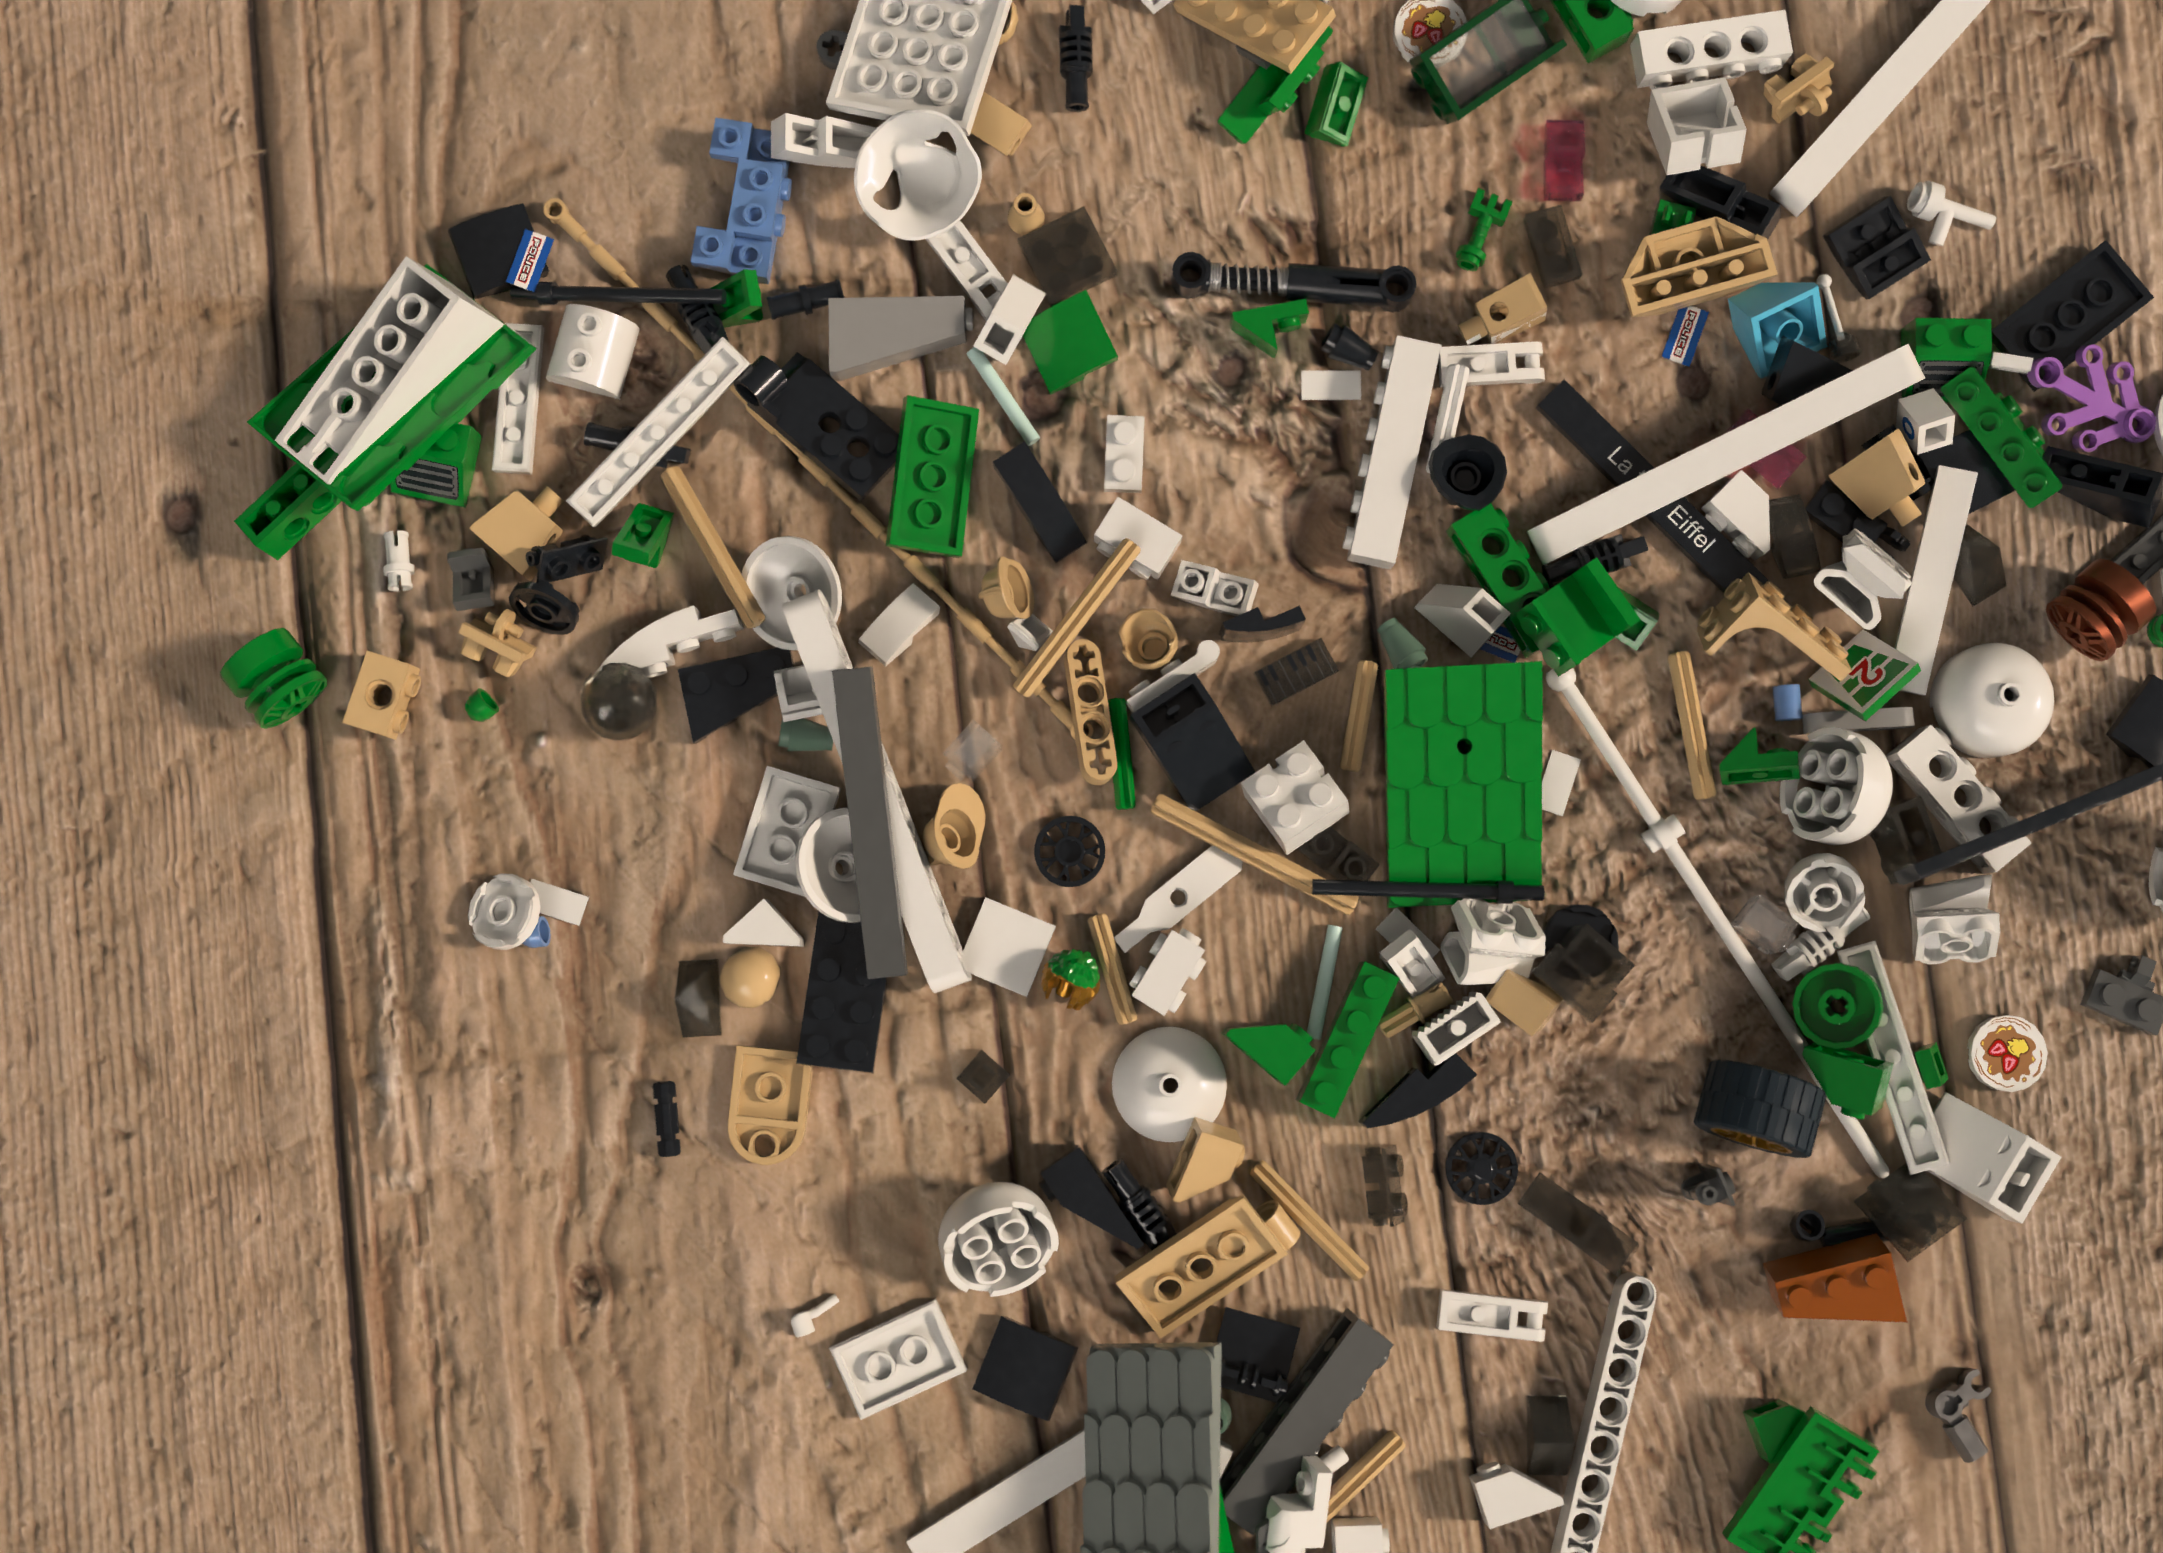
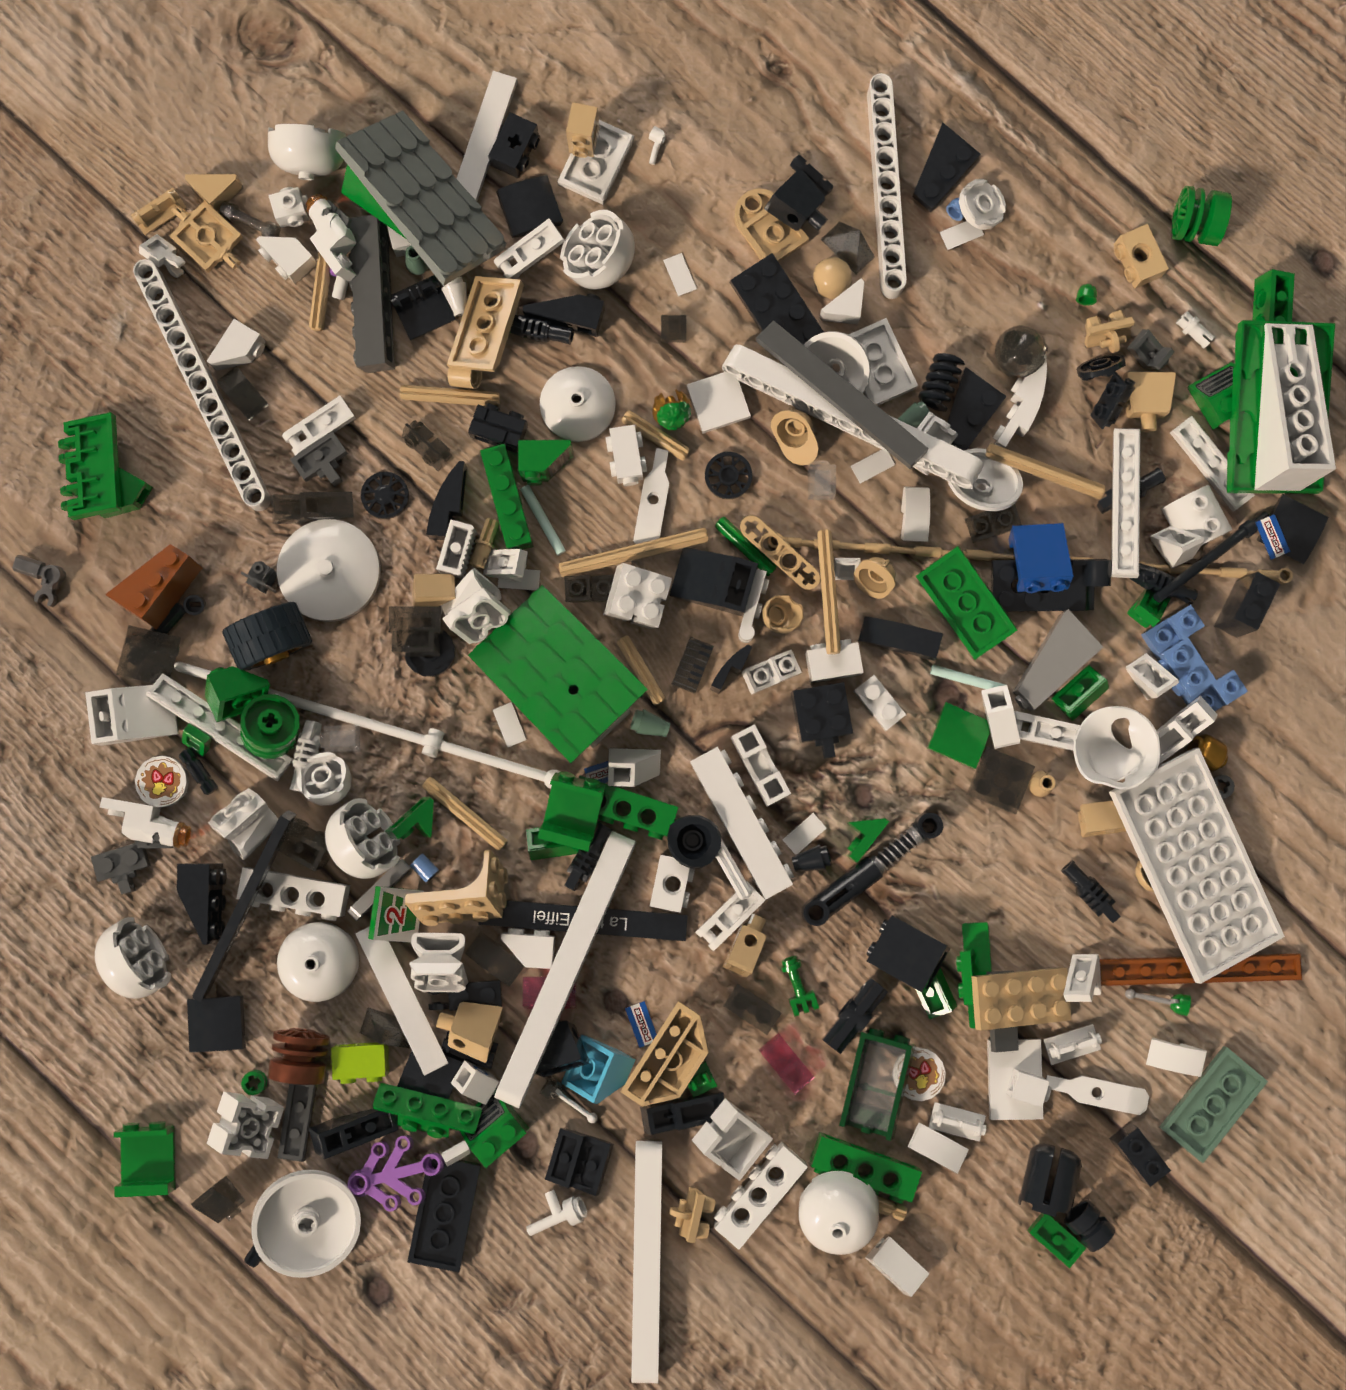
camera: 135 degrees right, 0 degrees up
green slope [612,503,674,568] -> none
black pin [766,279,844,320] -> none
tan slope [1166,1117,1245,1203] -> none
black bar [1312,879,1544,904] -> none
none -> white plate [100,797,191,848]
none -> black slope [177,863,227,945]
none -> black axle [179,748,218,795]
none -> white dish [277,519,381,622]
none -> dark grey hinge [290,431,348,487]
none -> lime brick [331,1041,390,1084]
none -> white cone [442,277,467,317]
none -> black brick [468,403,528,453]
none -> black brick [488,112,540,178]
none -> white plate [494,219,565,279]
none -> tan brick [566,102,600,158]
none -> white brick [650,855,695,913]
none -> white sticker [663,253,697,296]
none -> white arch [731,724,791,807]
none -> black torso [764,168,828,231]
none -> black hinge [791,682,853,759]
none -> black piece [822,977,888,1054]
none -> white sticker [850,450,895,483]
none -> black brick [866,915,951,995]
none -> white beam [867,73,907,299]
none -> black wing [912,122,981,212]
none -> black piece [918,353,965,412]
none -> clear smoke slope [965,504,1022,543]
none -> blue panel [1008,523,1073,593]
none -> green slope [1051,665,1109,721]
none -> white slope [1126,653,1179,700]
none -> white slope [1150,526,1204,569]
none -> pearl gold head [1187,734,1228,772]
none -> black brick [1214,572,1280,638]

